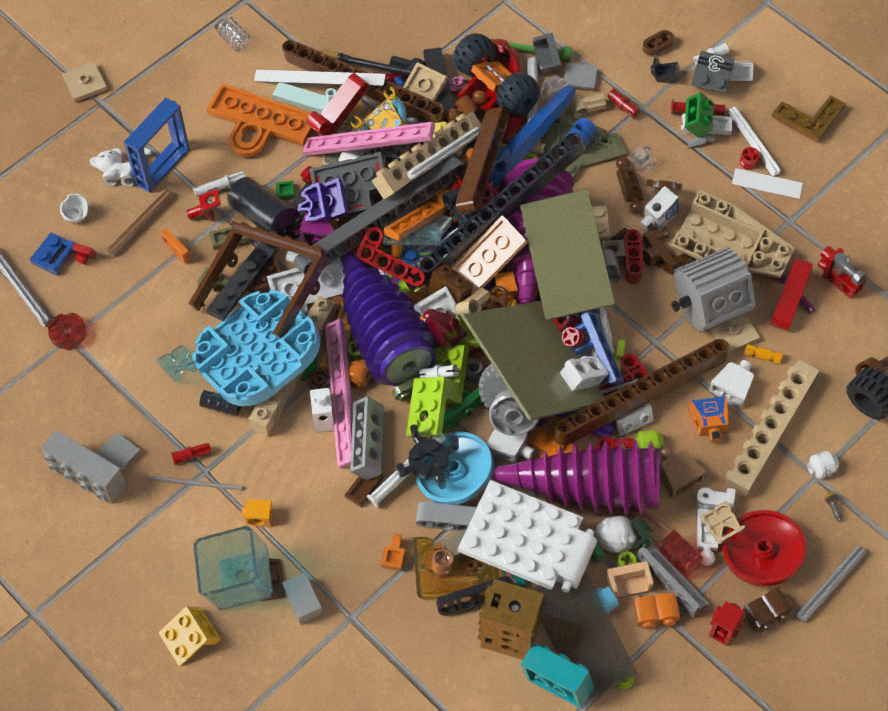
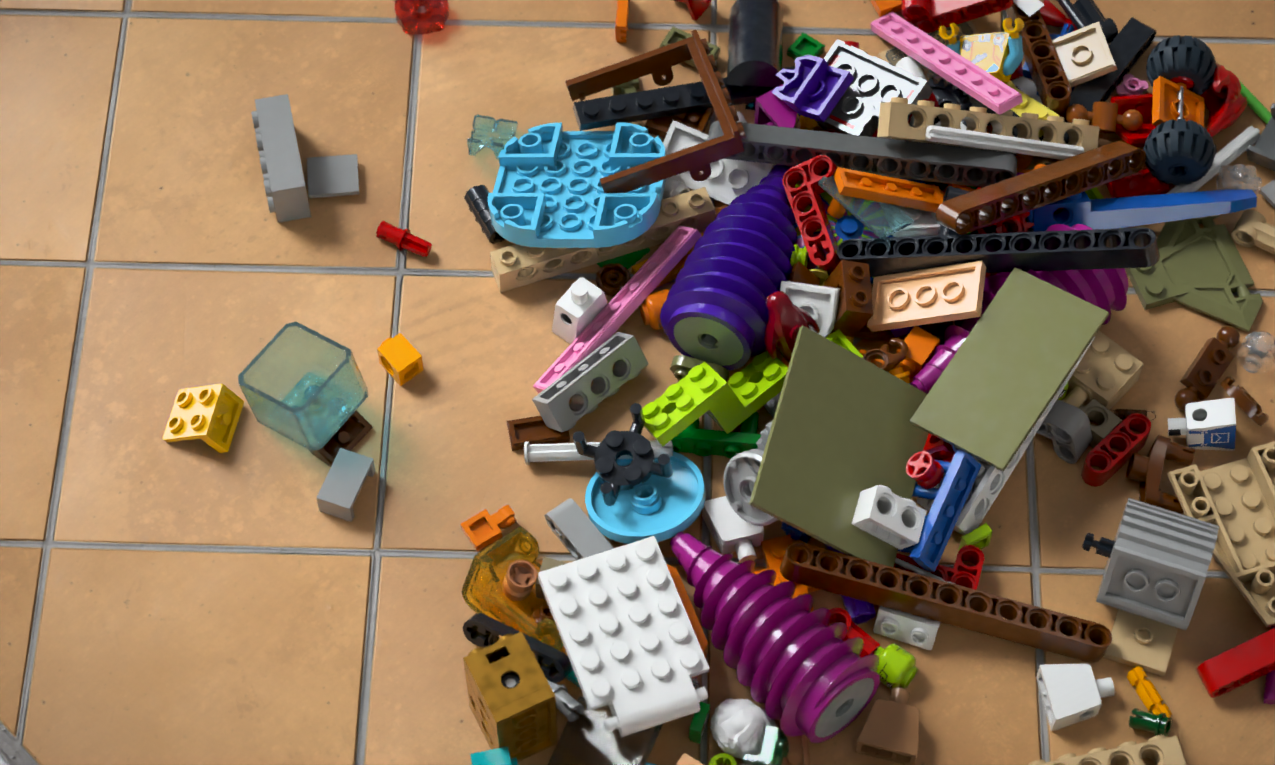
camera: 45 degrees right, 0 degrees up
light grey piece [148,476,243,490] -> none
white pin [419,364,459,378] -> none
tan piece [455,288,491,319] -> none
blue wheel [565,118,598,149] -> none
torso [688,396,729,444] -> none
none -> dark green pin [1129,708,1172,736]

